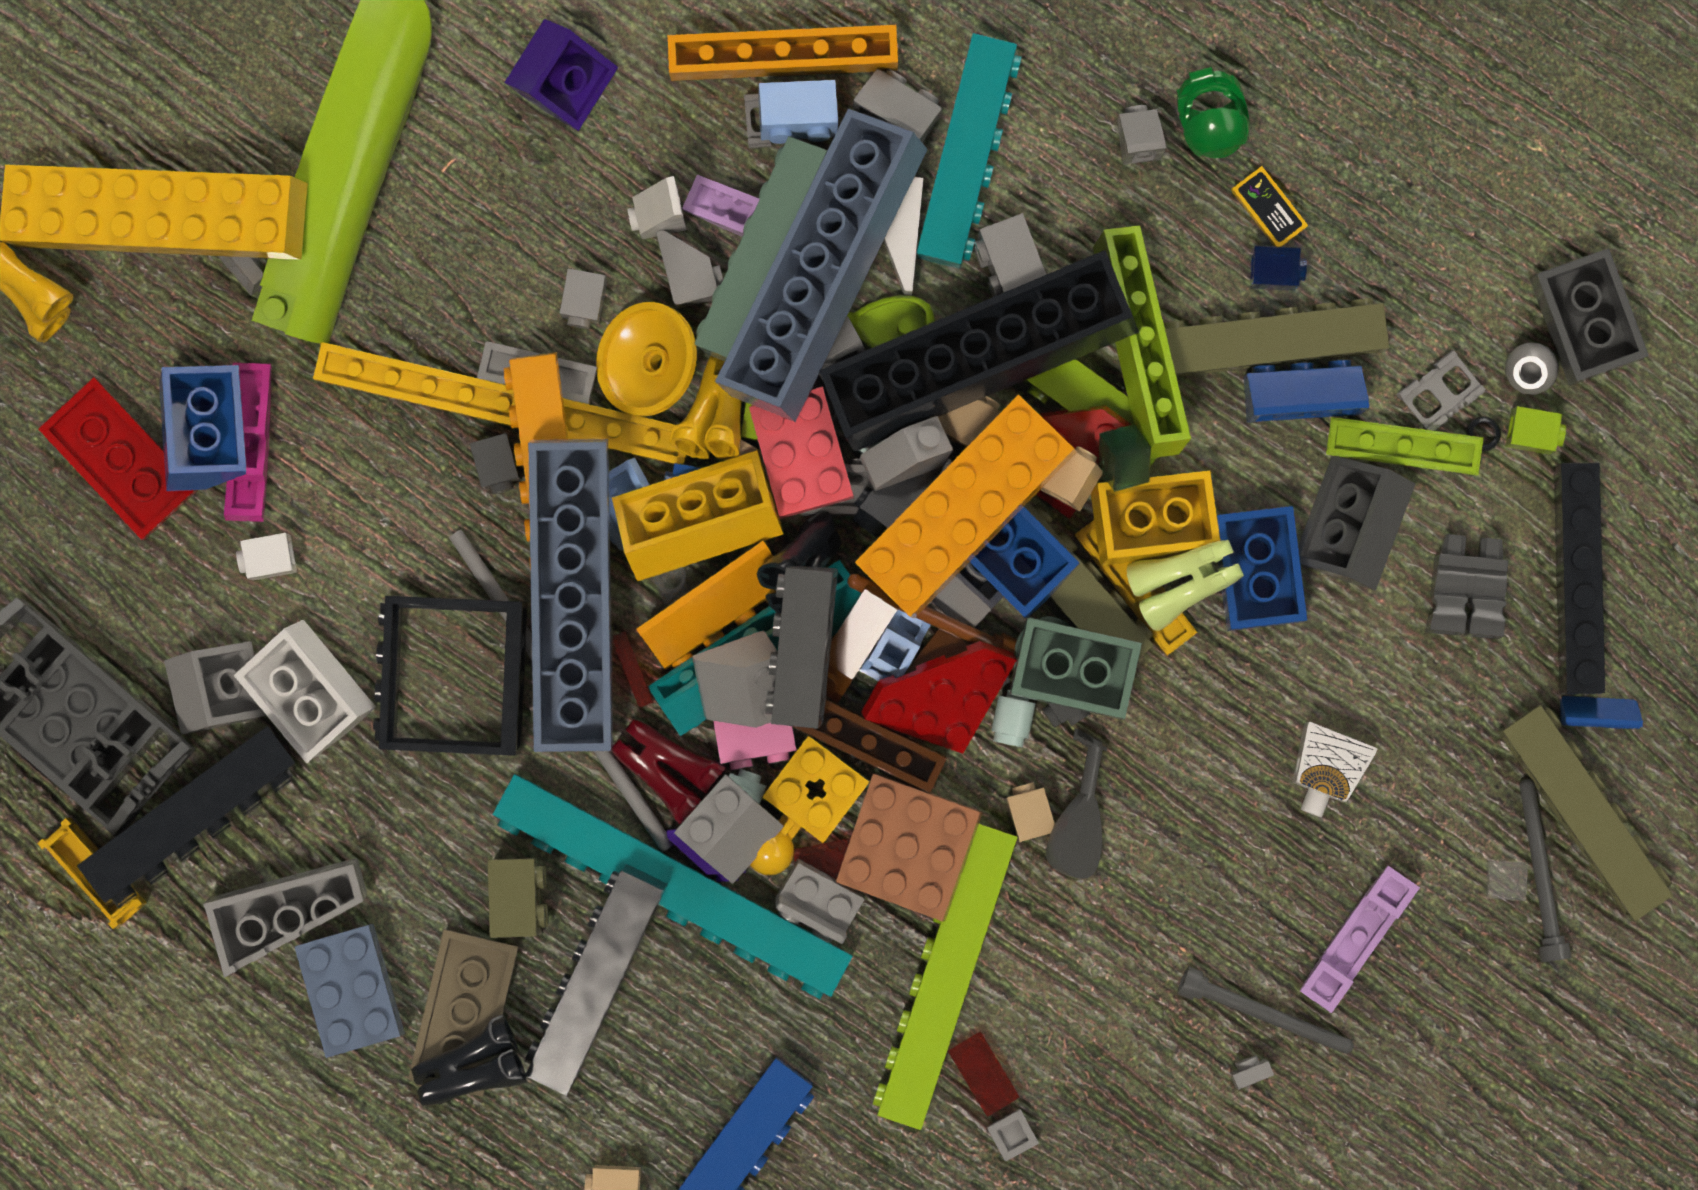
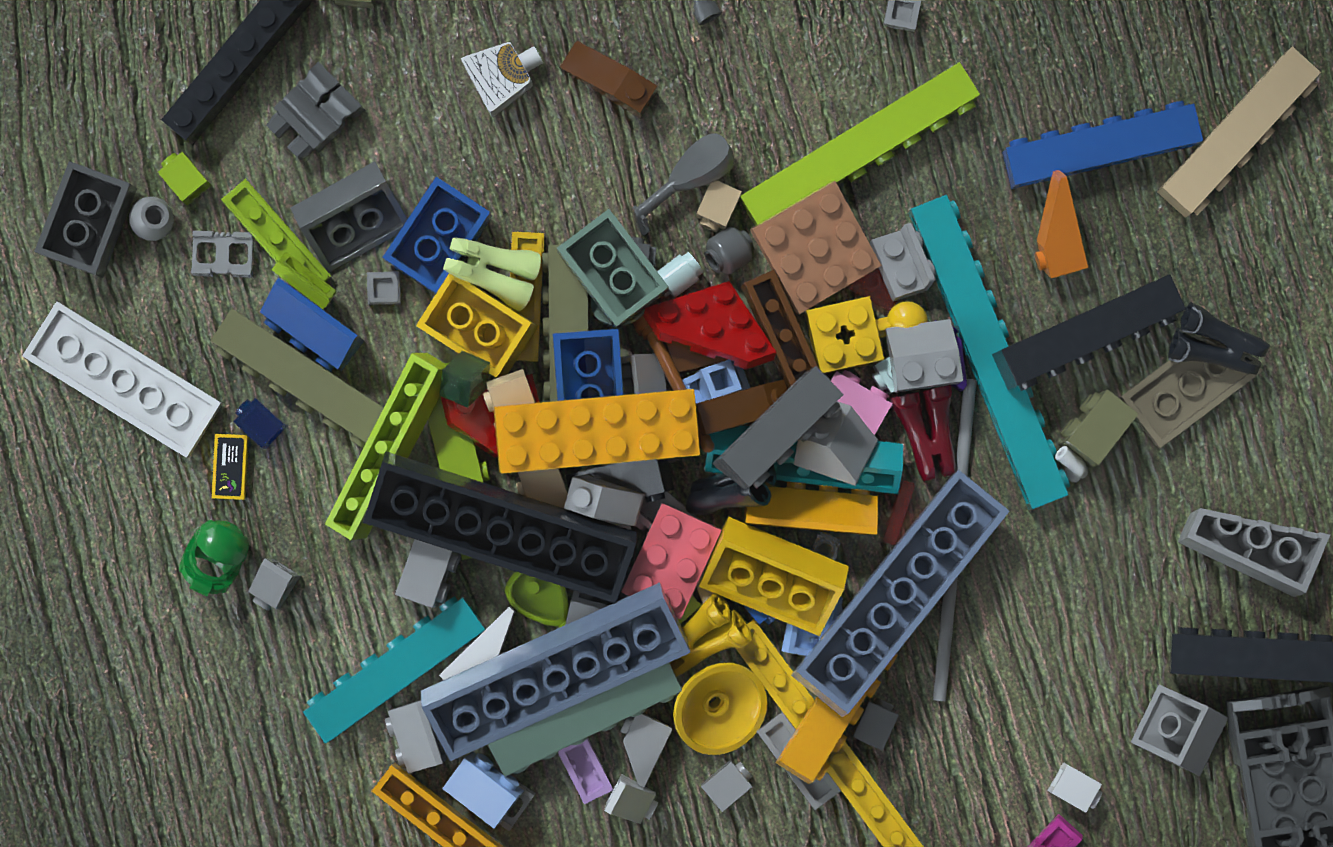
camera: 145 degrees left, 0 degrees up
white slope [234,620,376,763] -> none
sand blue brick [294,924,405,1058] -> none
black window [373,596,528,756] -> none
clear red plate [947,1031,1020,1117] -> none
black piece [1466,416,1501,452] -> none
none -> white plate [22,302,223,458]
none -> lime tile [271,252,337,310]
none -> light grey tile [367,271,401,306]
none -> reddish brown slope [559,41,658,119]
none -> dark grey head [704,227,753,275]
none -> orange slope [1035,170,1088,279]
none -> white arm [1055,446,1088,482]

